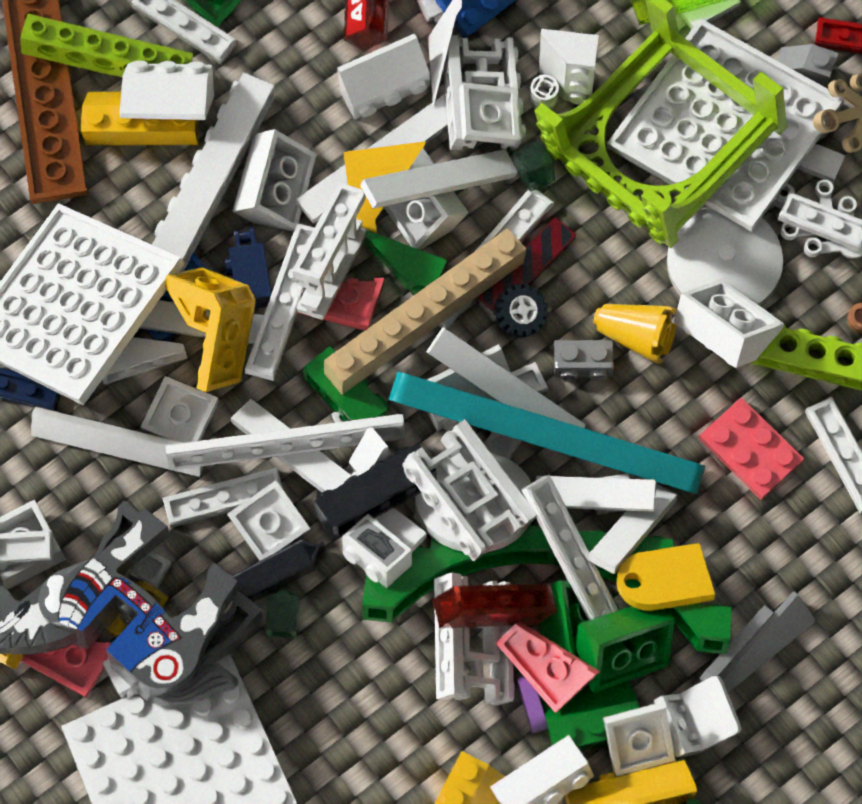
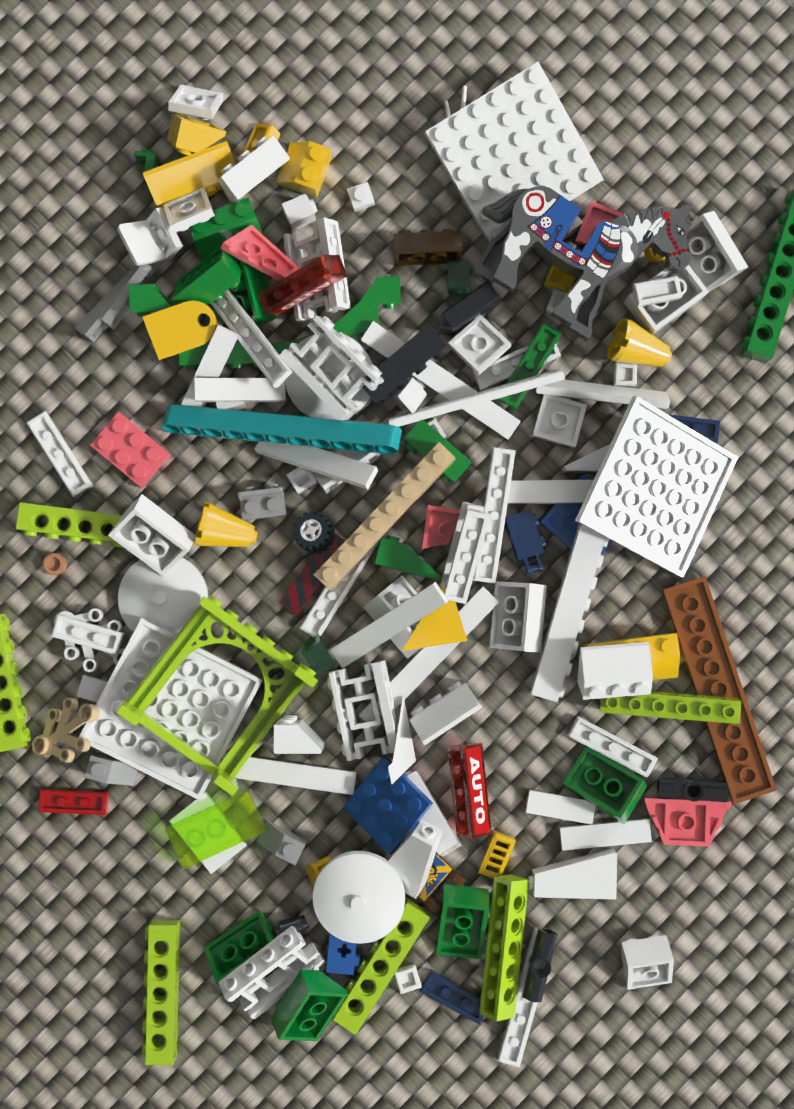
camera: 165 degrees right, 15 degrees up
yellow bracket [165,267,256,392] -> none
white brick [342,514,412,588] -> none
white plate [459,83,520,145] -> none
medium lavender beam [517,676,547,734] -> none
white wheel [530,74,559,110] -> none
none -> white tile [222,753,356,795]
none -> white brick [282,194,318,231]
none -> white plate [347,182,375,212]
none -> dark brown slope [393,229,462,266]
none -> green tile [498,323,562,410]
none -> yellow cone [607,318,672,367]
none -> white tile [613,363,637,387]

